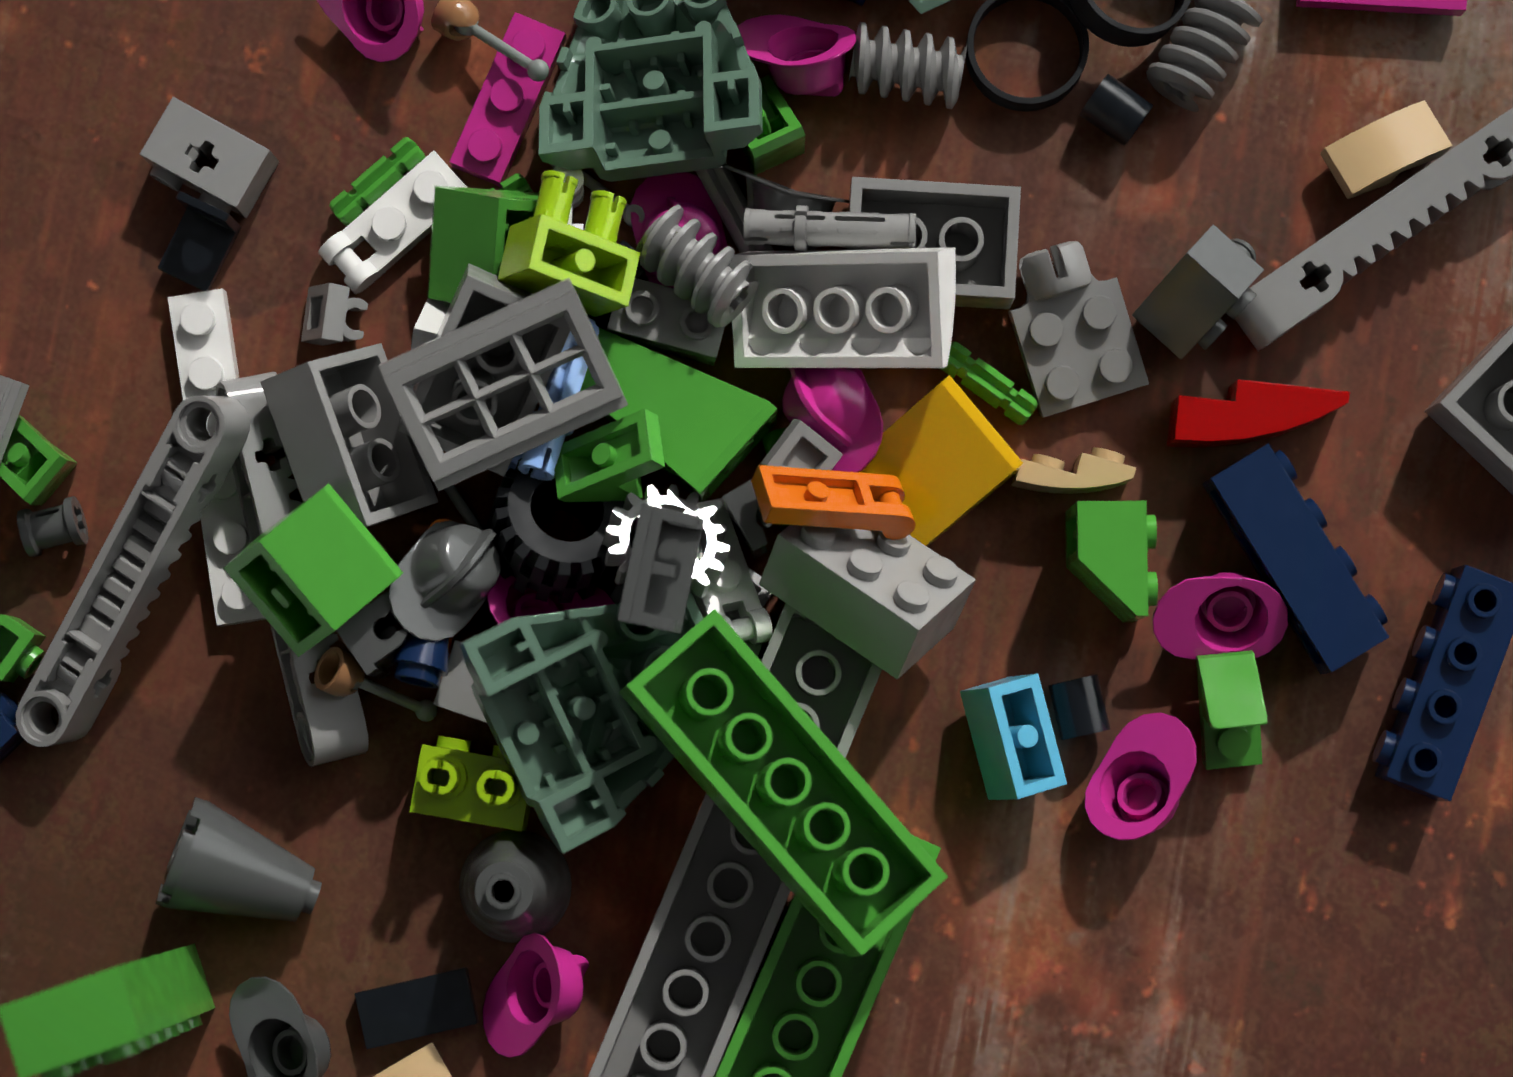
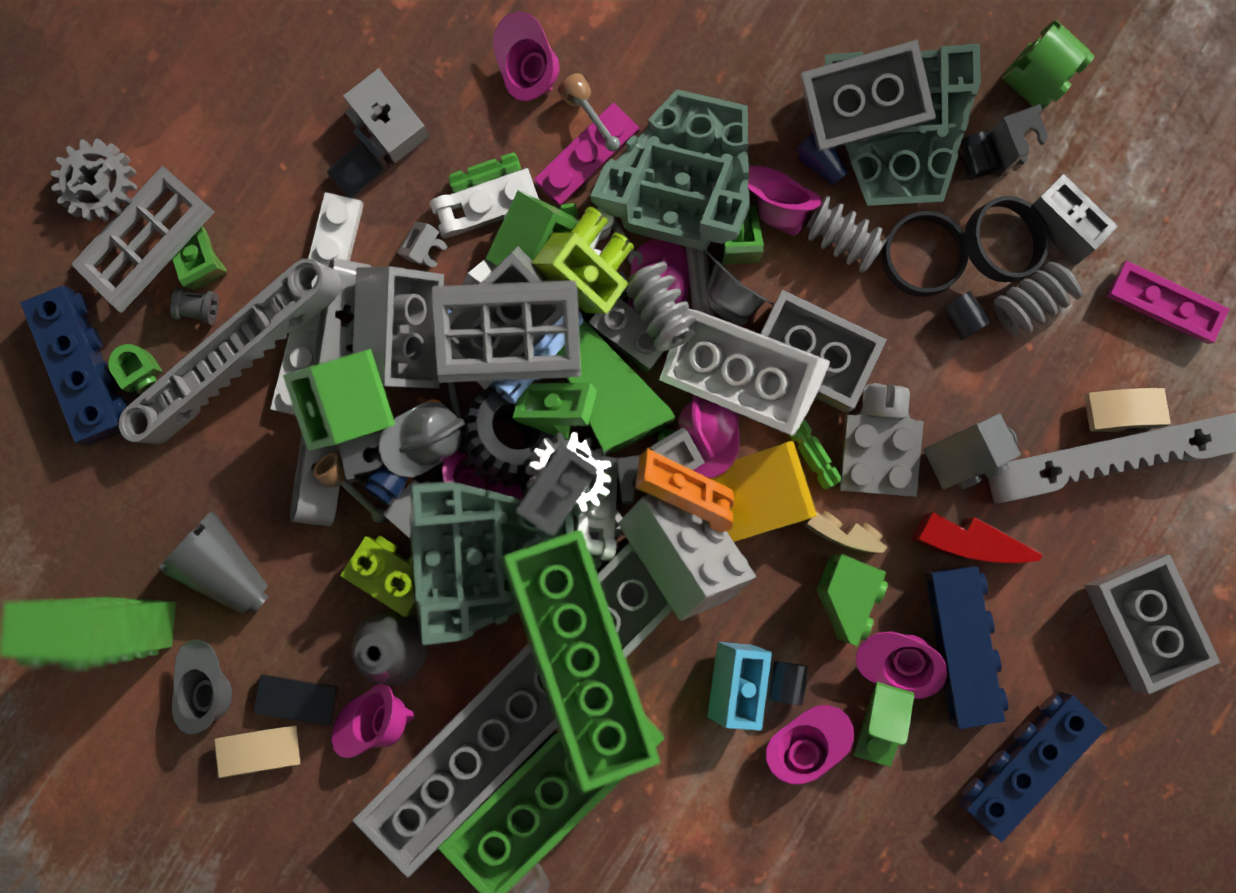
camera: 20 degrees right, 0 degrees up
light grey pin [743,205,916,251] -> none

